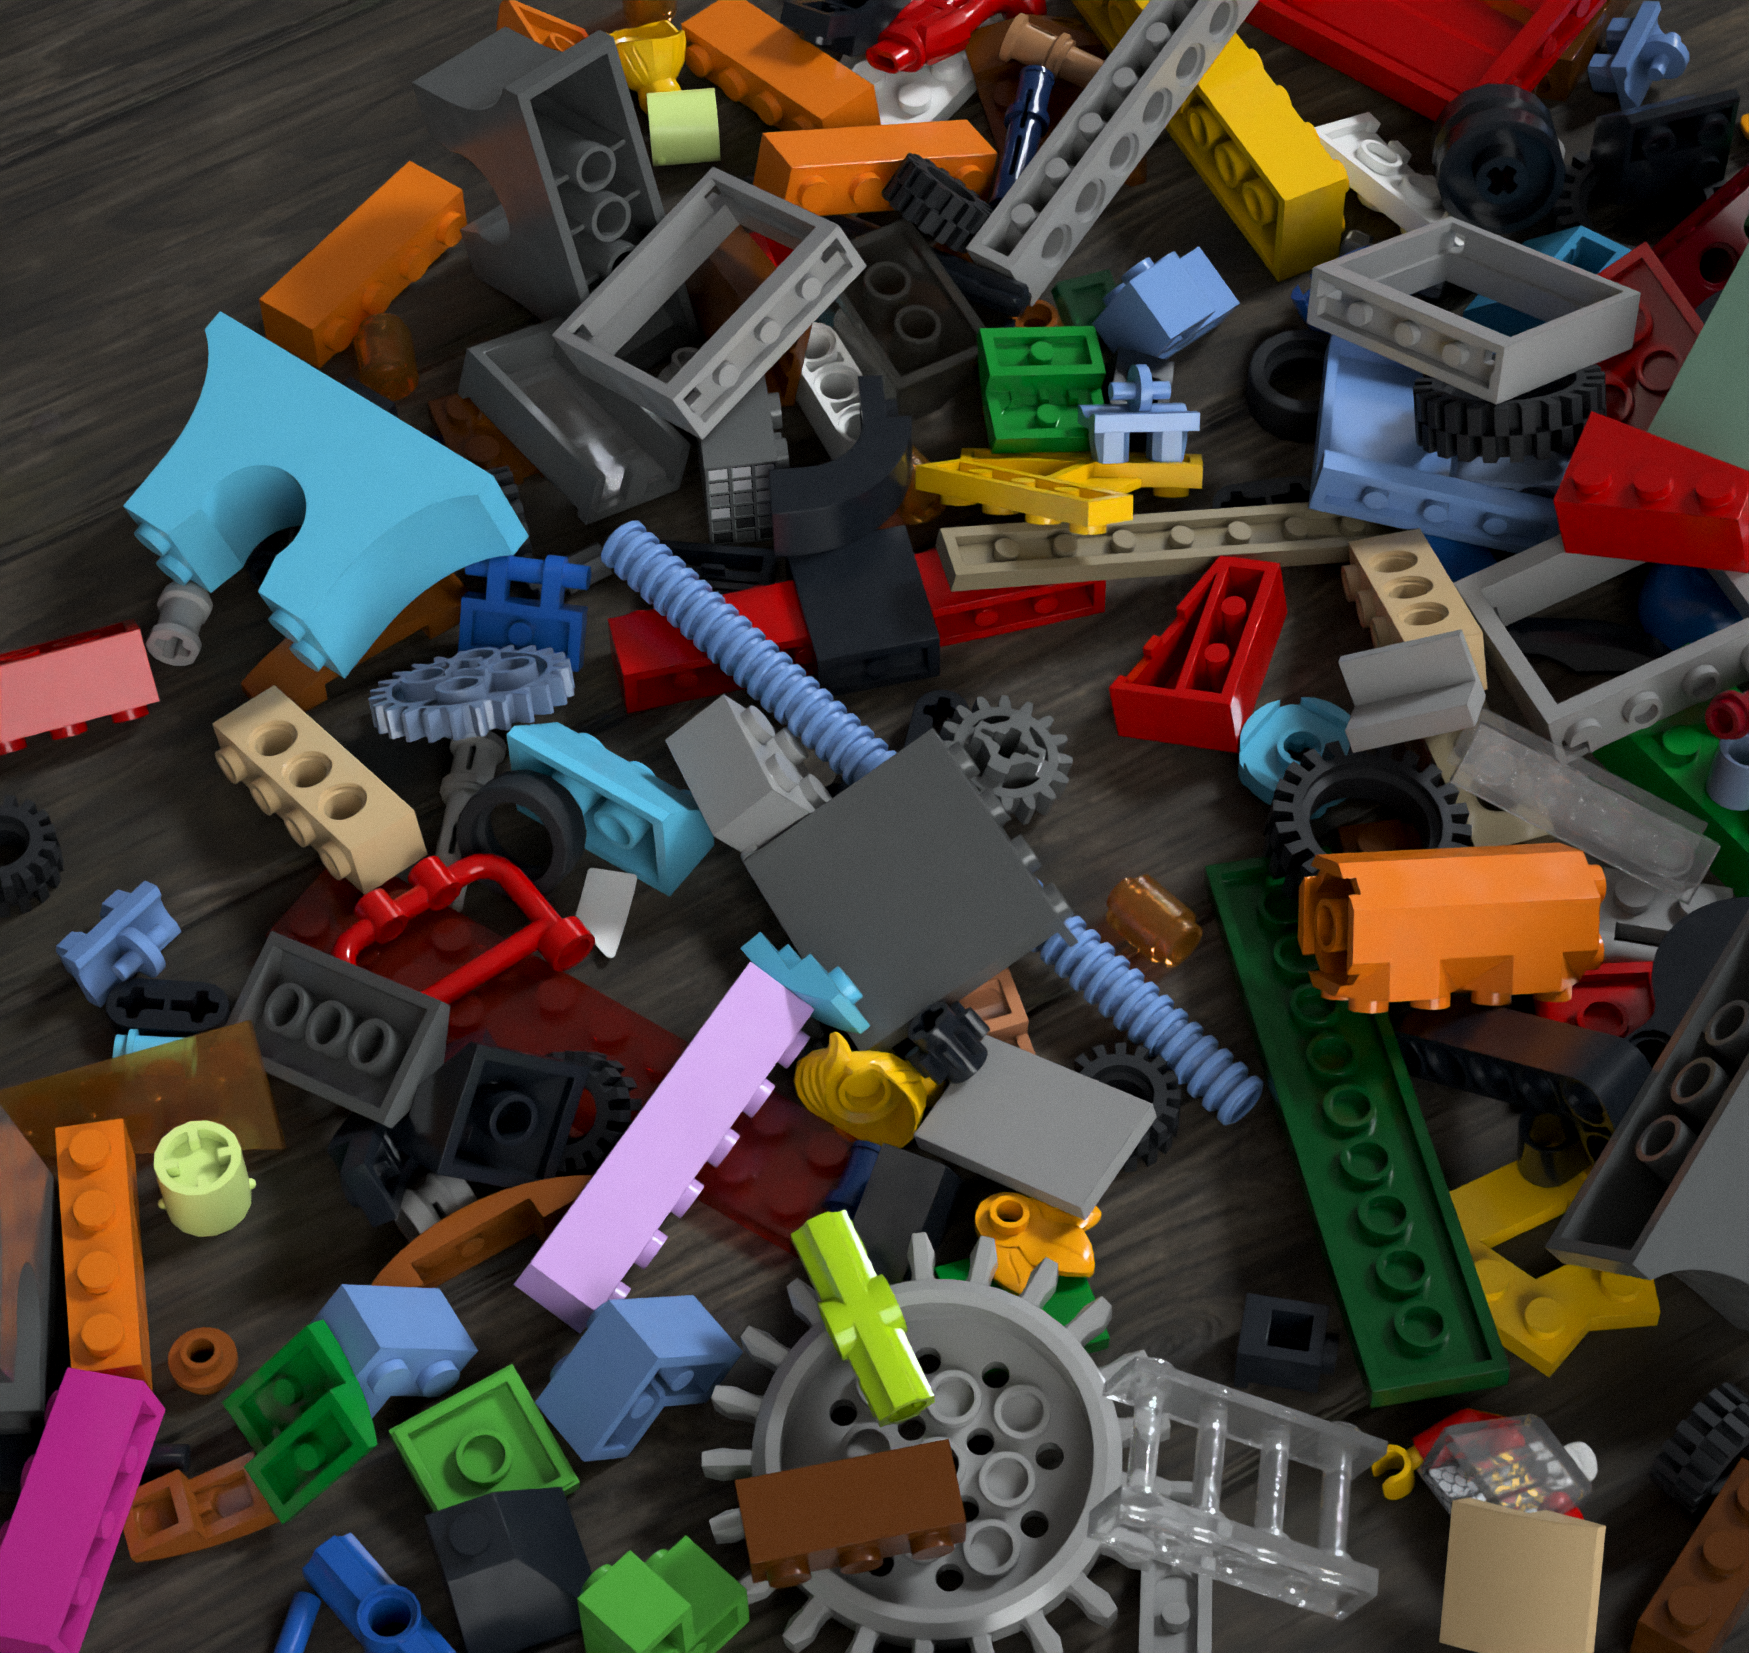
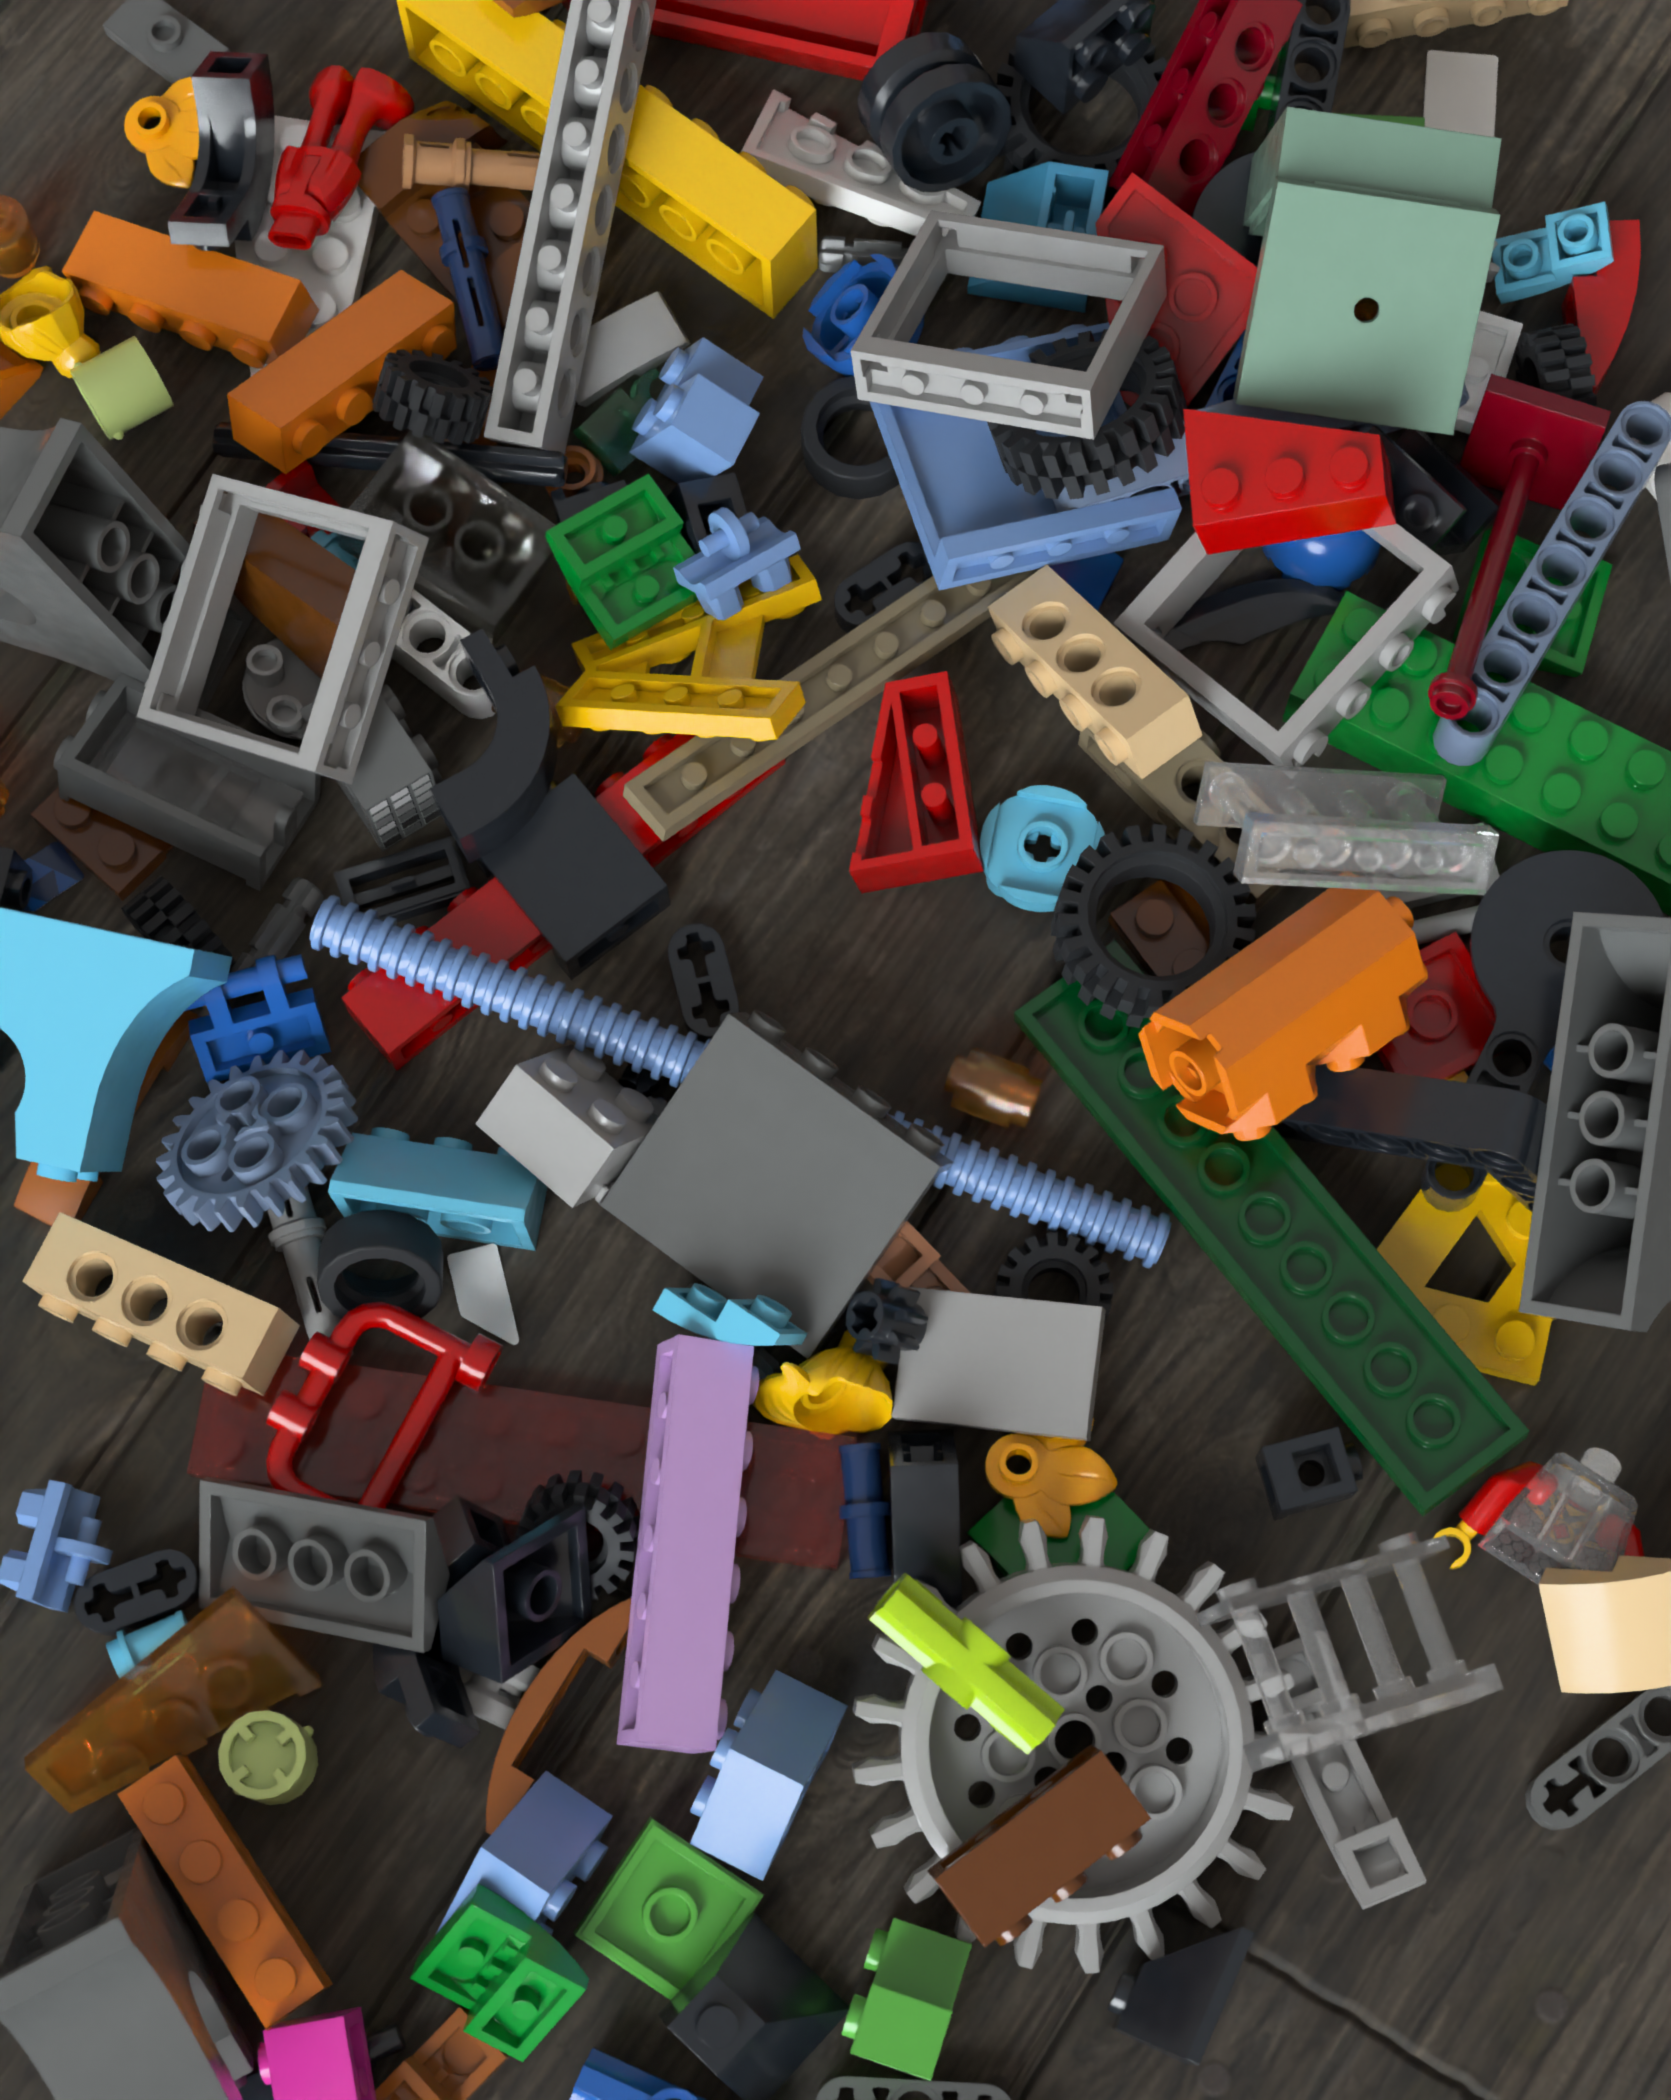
camera: 25 degrees left, 20 degrees up
dark orange plate [168,1327,238,1395] -> none
dark grey gear [939,695,1073,826] -> none
light grey panel [1338,629,1486,753] -> none
none -> light grey slope [576,291,691,407]

